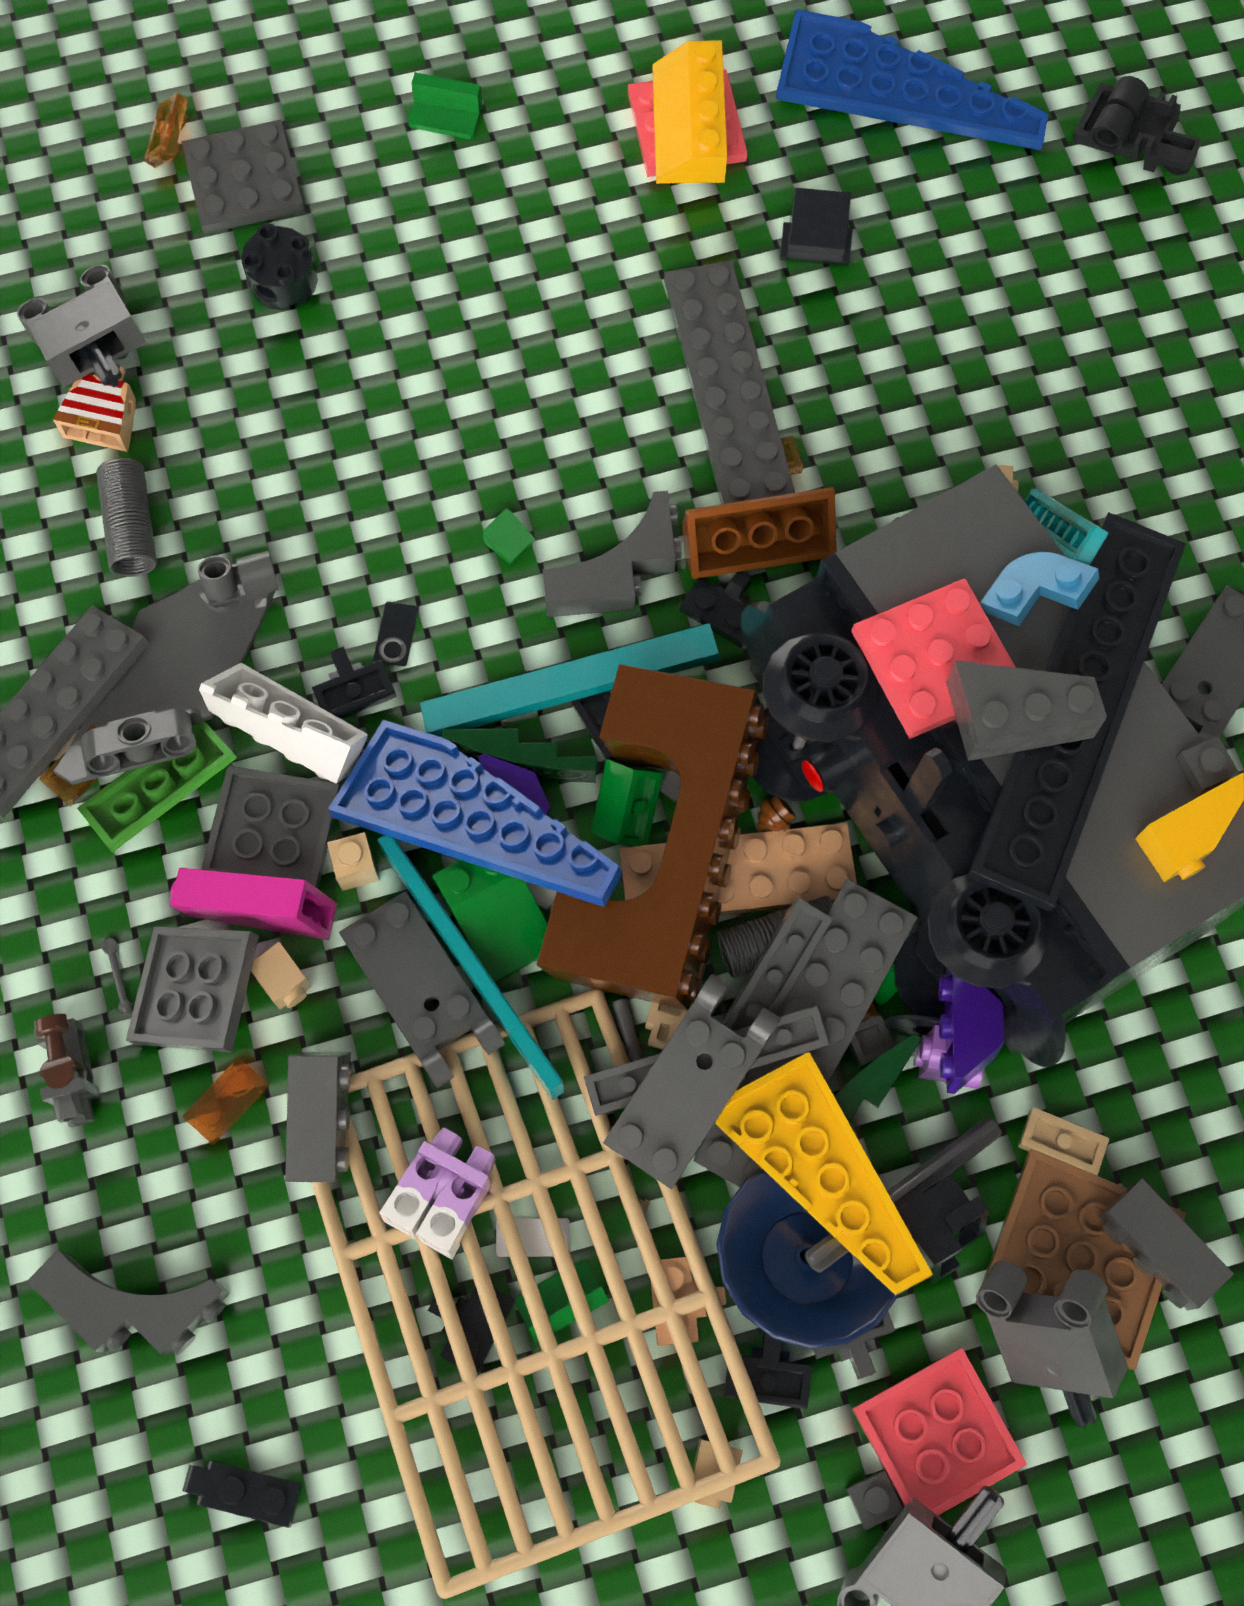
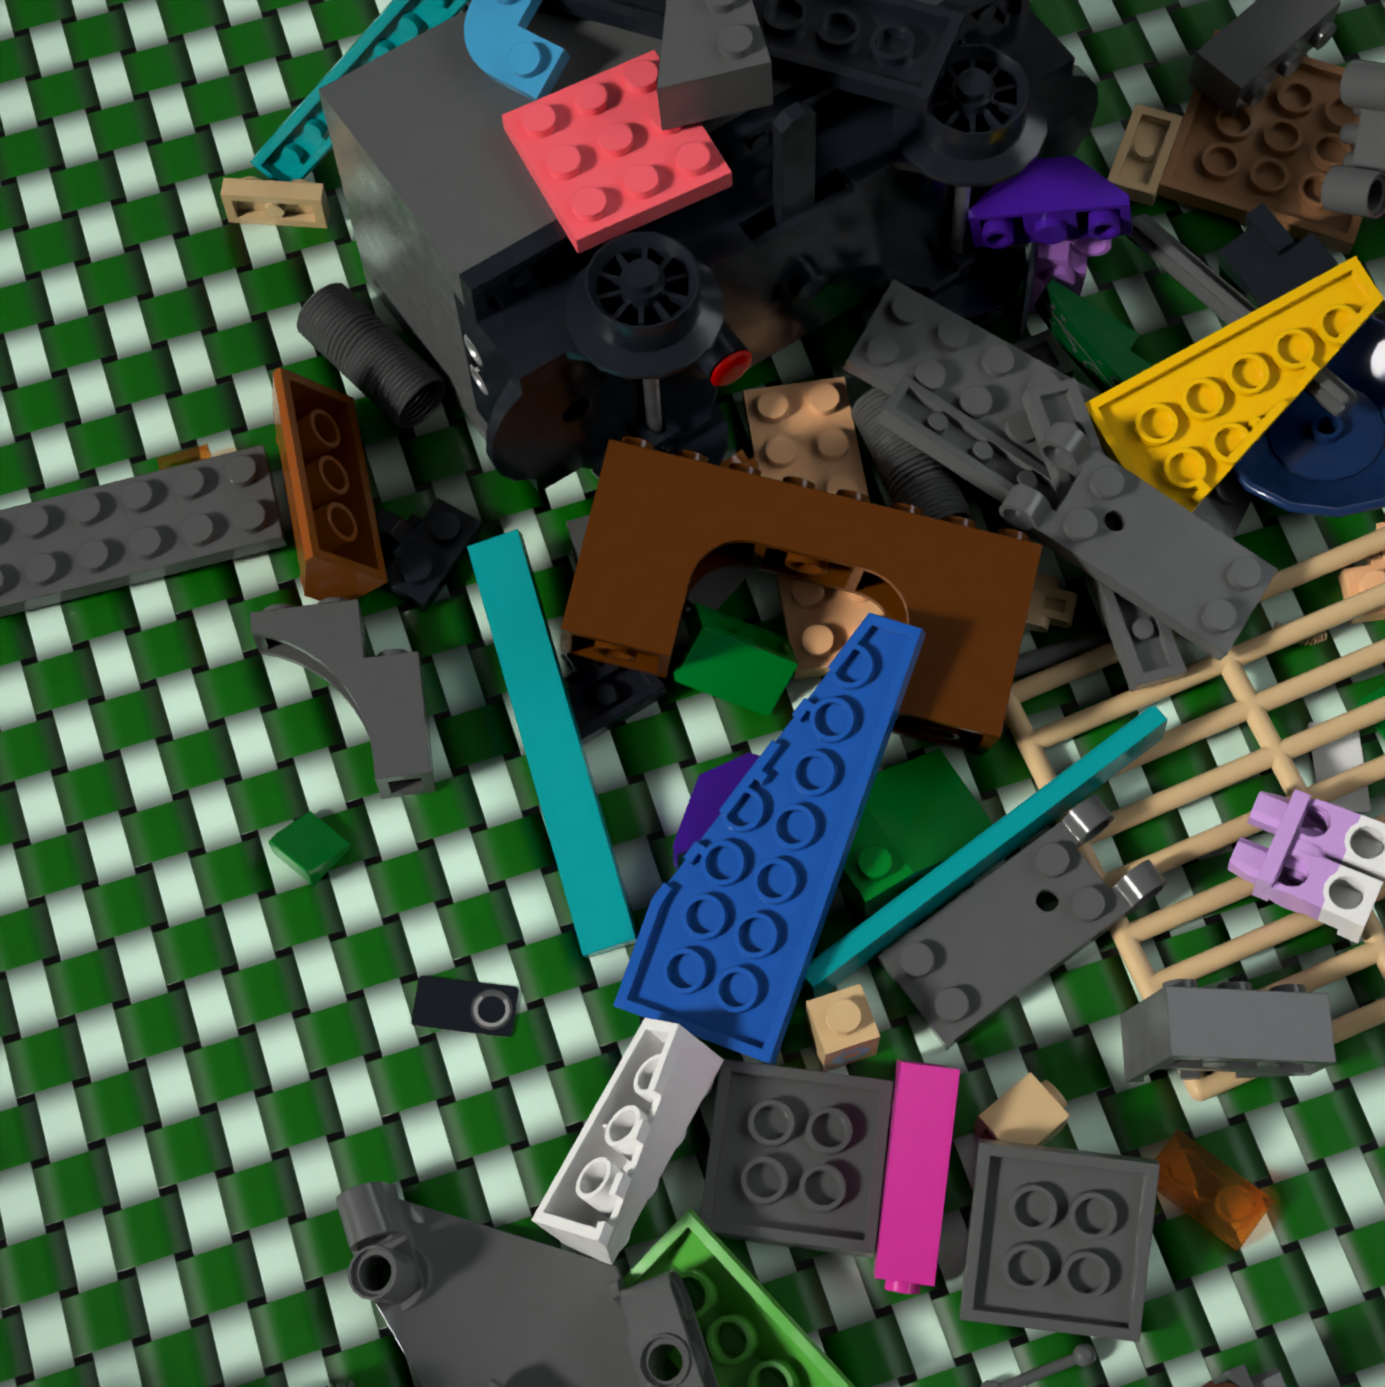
camera: 90 degrees left, 5 degrees down
black hinge [312,646,397,719] -> none
dark green slope [442,728,596,783] -> none

